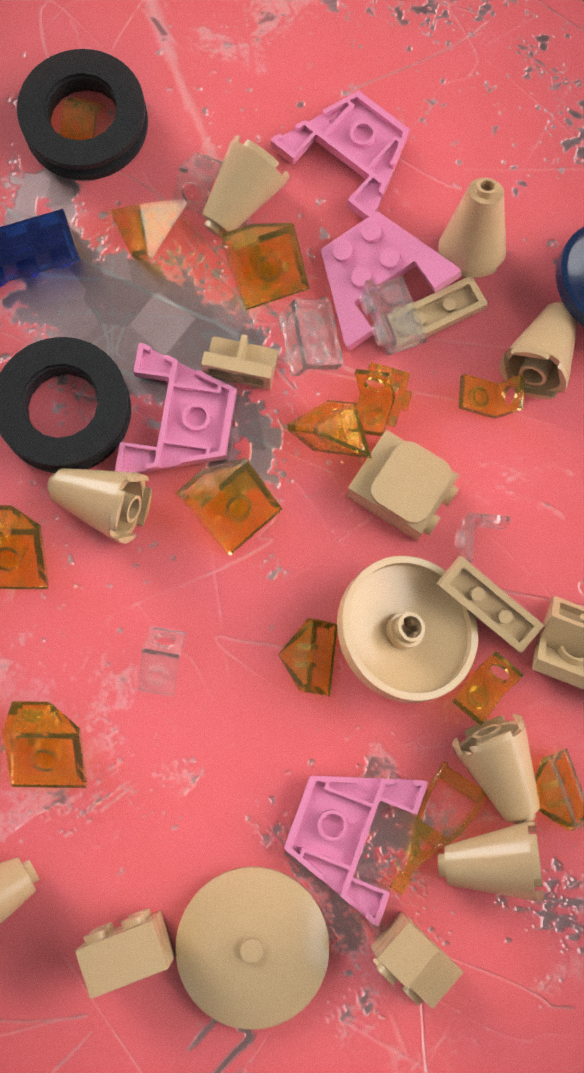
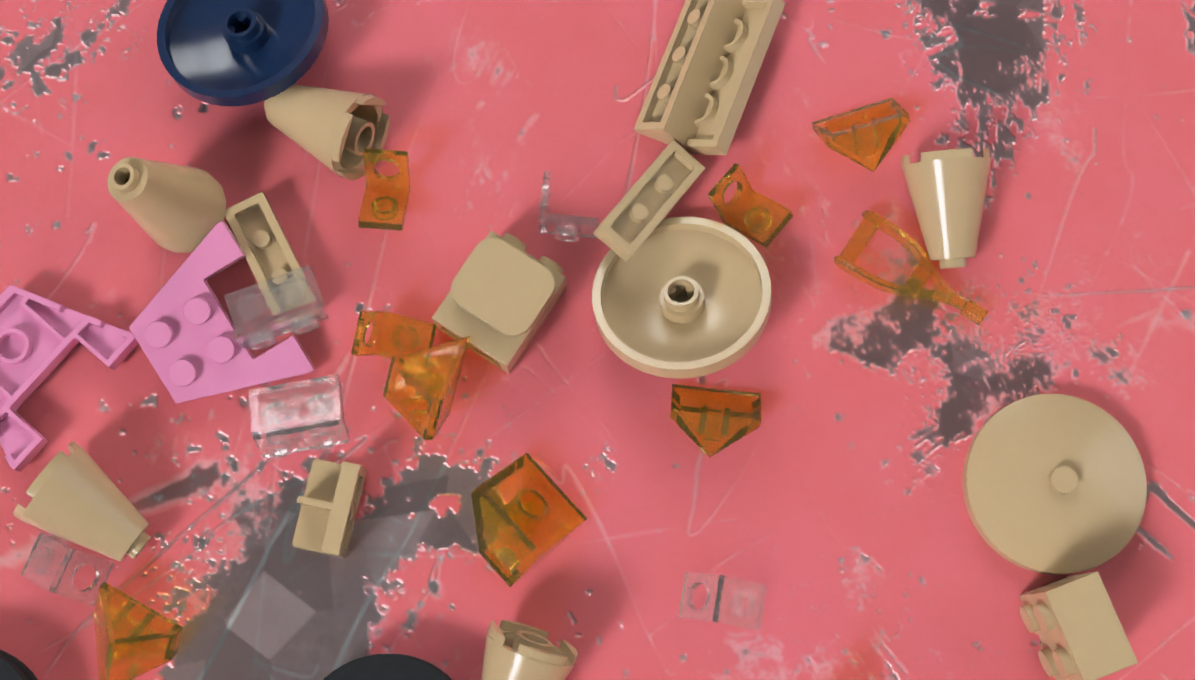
camera: 90 degrees left, 0 degrees up
bright pink wing [115,343,237,473] -> none
clear yellow slope [220,223,310,310] -> none
bright pink wing [284,776,428,926] -> none
clear yellow bracket [366,362,413,427] -> none
tan brick [371,911,464,1009] -> none
tan cone [452,714,540,825] -> none

